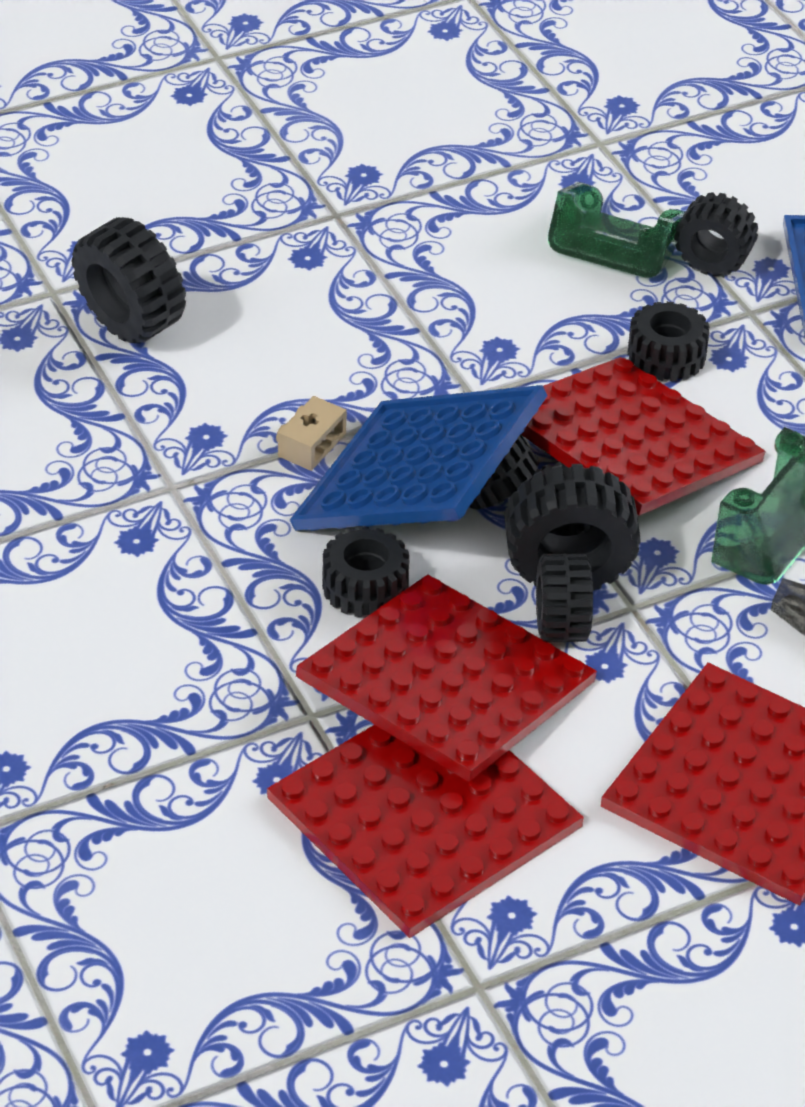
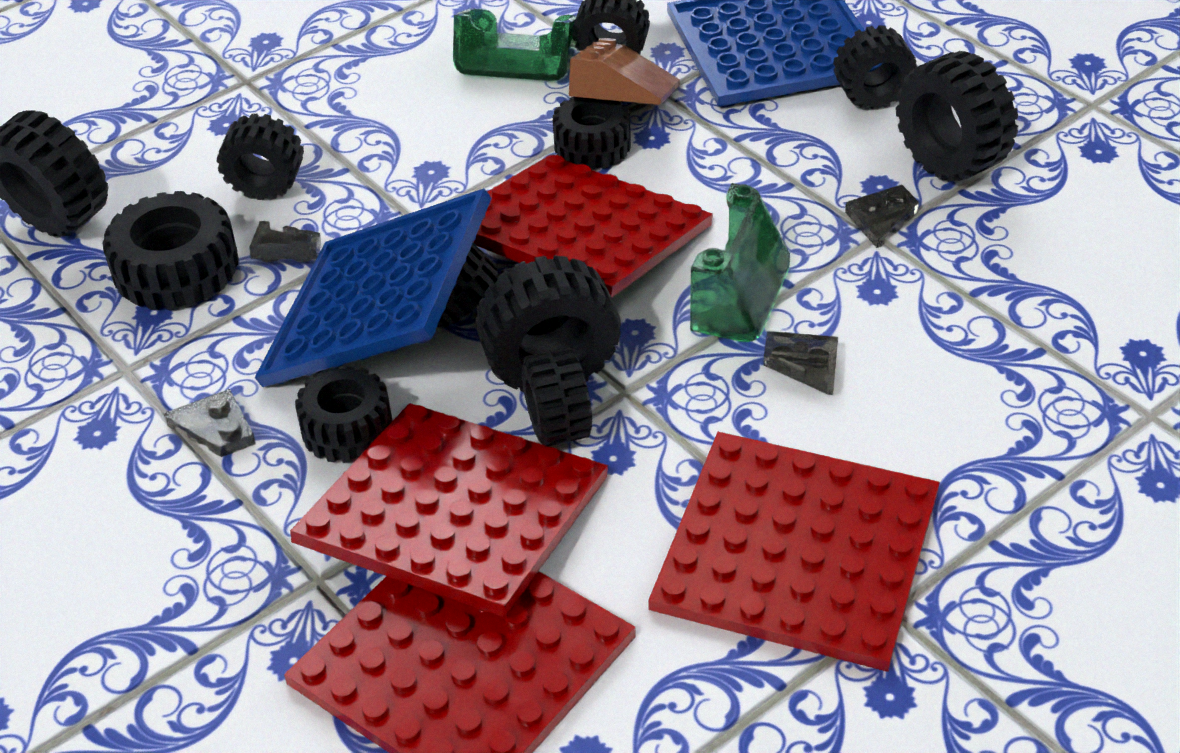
camera: 10 degrees left, 0 degrees up
tan brick [276,396,347,471] -> none
none -> black tyre [102,191,239,311]
none -> clear smoke wing [163,389,256,457]
none -> black tyre [216,113,304,200]
none -> clear smoke wing [249,221,321,262]
none -> nougat slope [569,38,680,105]

